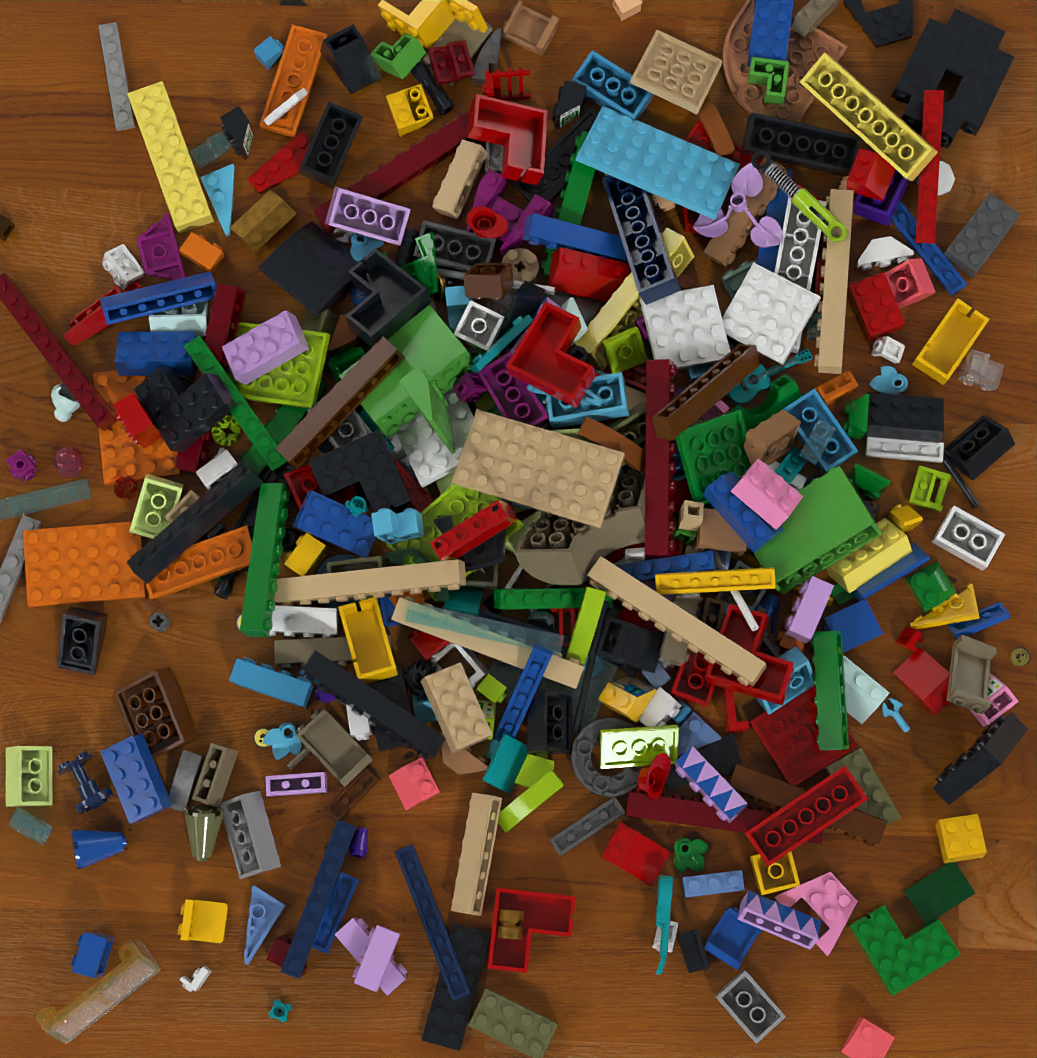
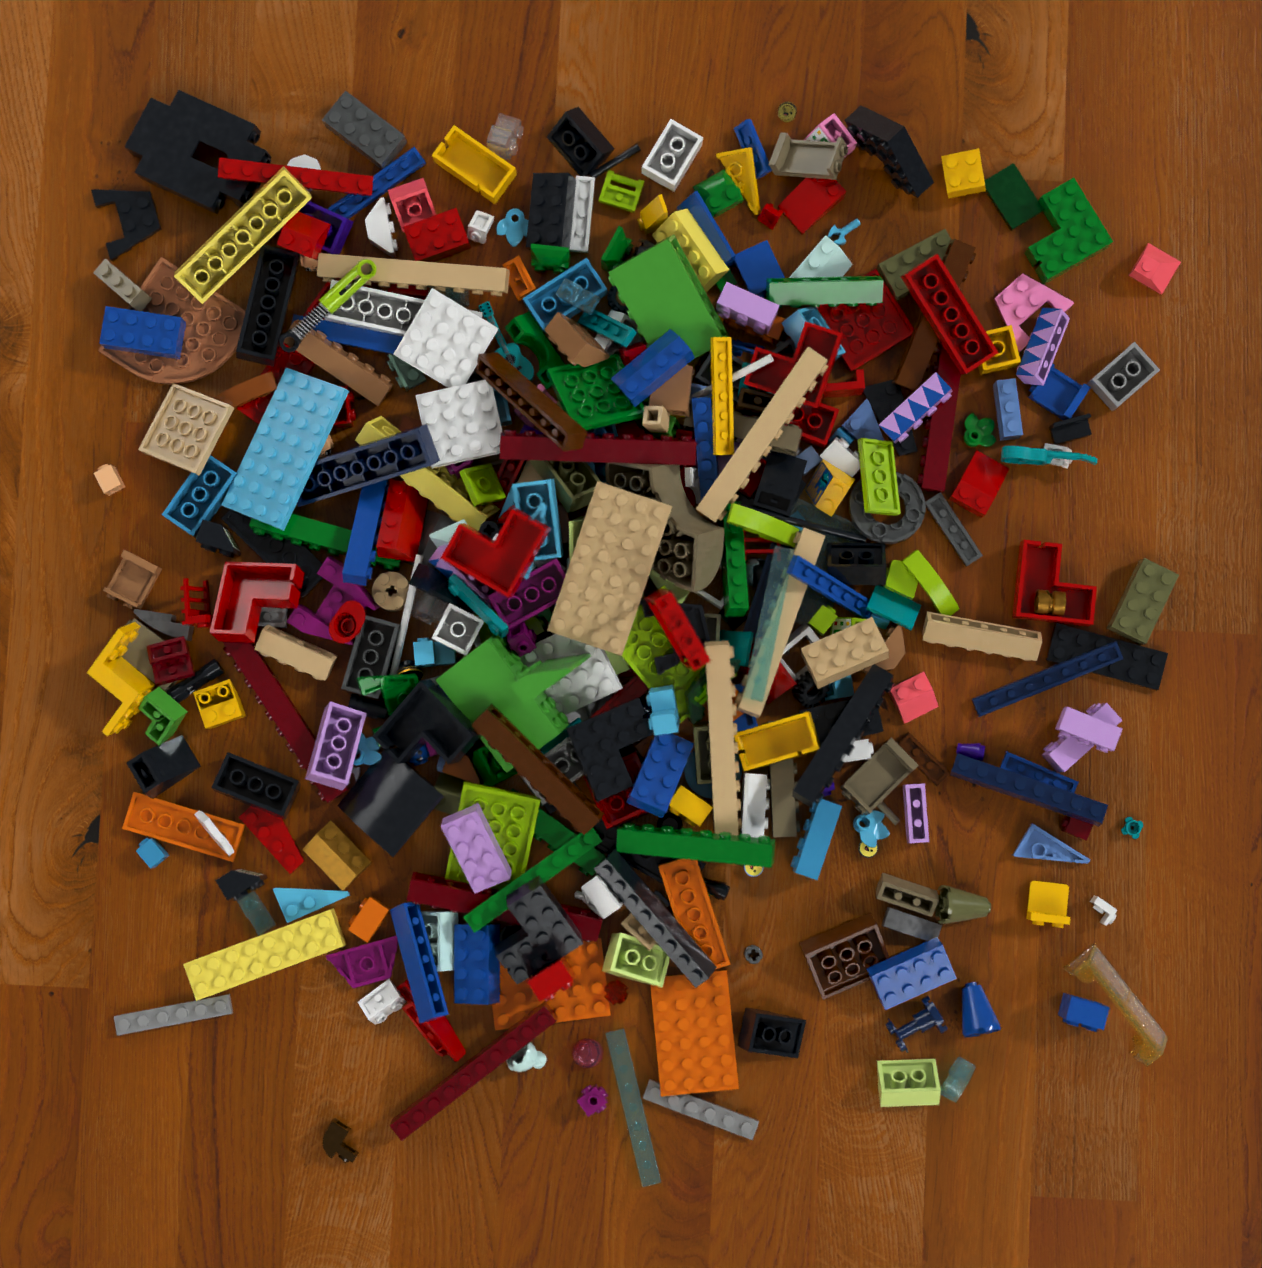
camera: 90 degrees left, 5 degrees up
lime gear [211,415,241,446] -> none
light grey slope [220,791,281,879] -> none
teal plate [345,496,368,517] -> none
reddish brown brick [463,263,514,300] -> none
dark orange slope [577,417,646,473] -> none
red piece [637,753,671,799] -> none
lavender plant [693,163,783,247] -> none
bright pink brick [731,458,803,530] -> none
bright green brick [747,57,789,105] -> none

